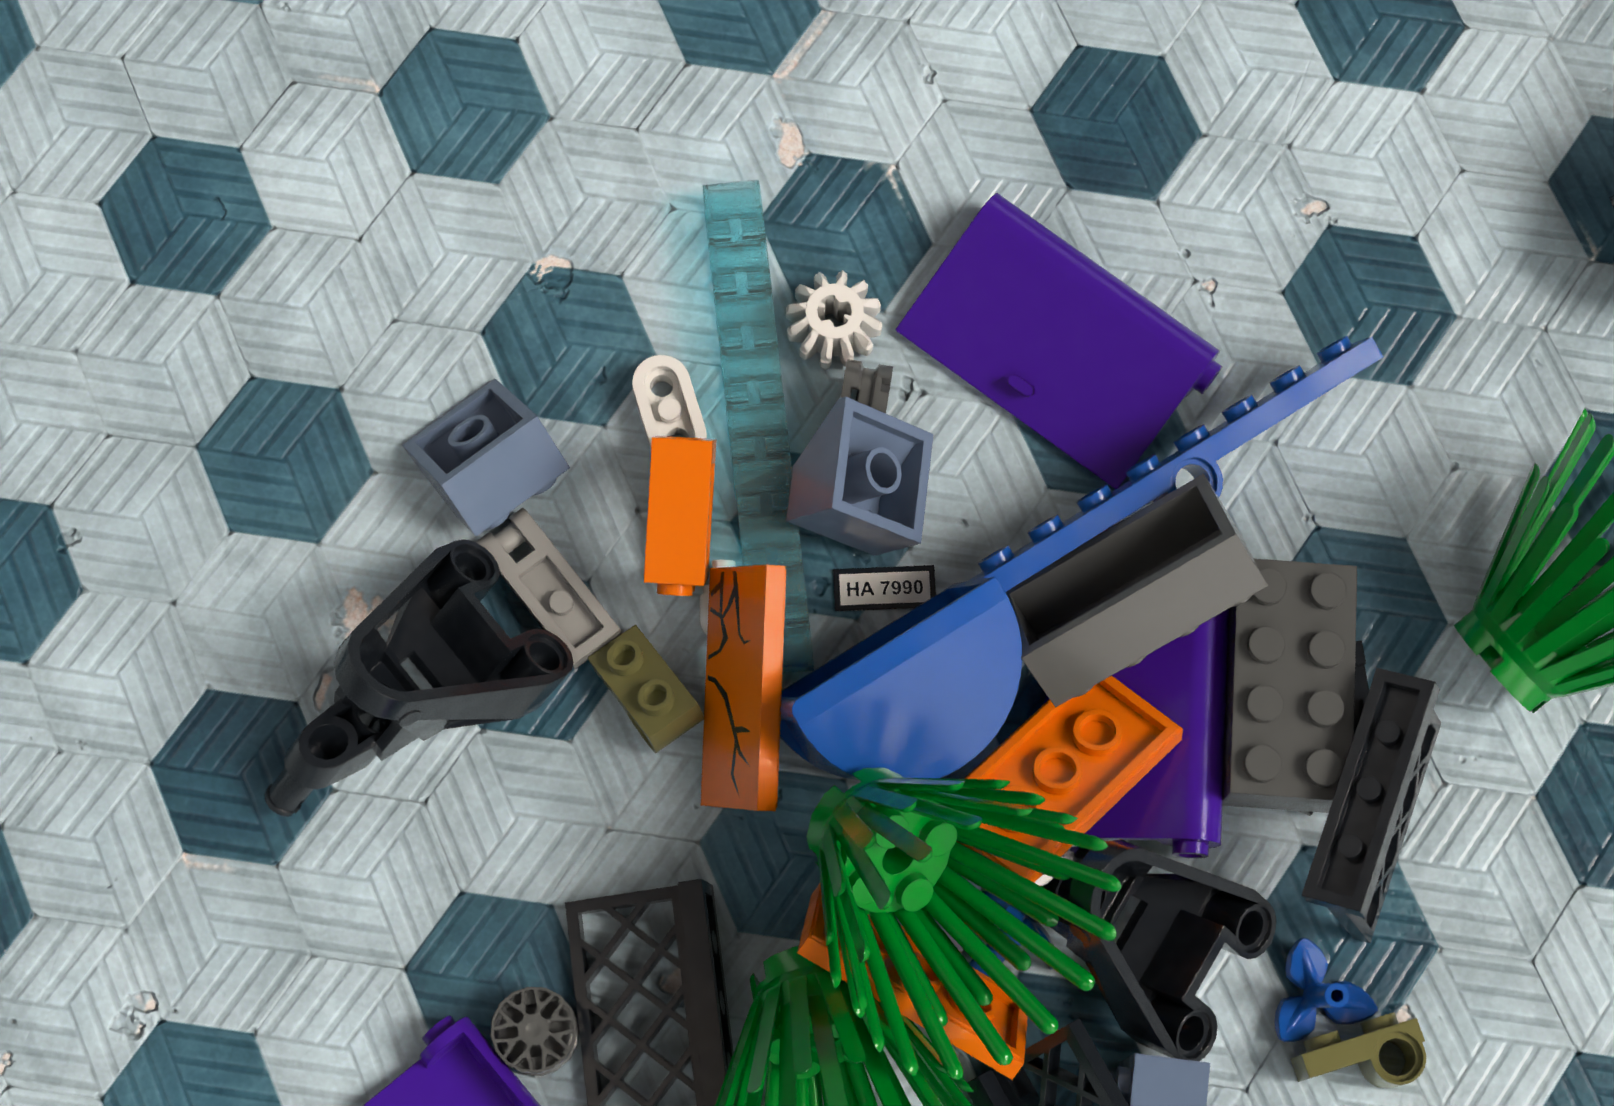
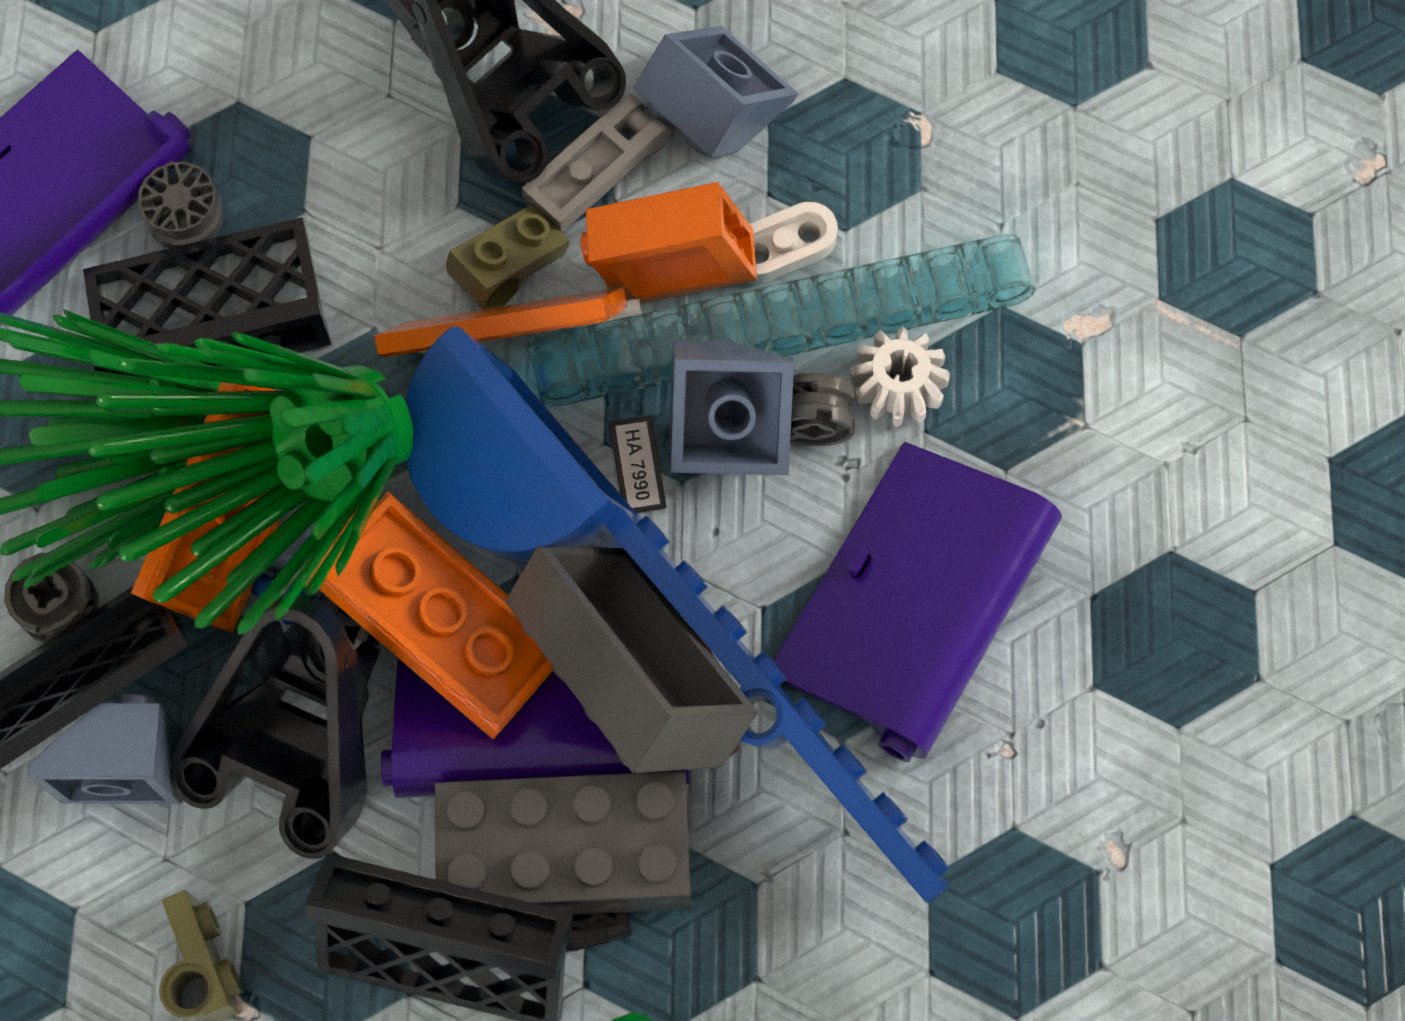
camera: 90 degrees right, 5 degrees down
blue plant [1274,937,1378,1042] -> none

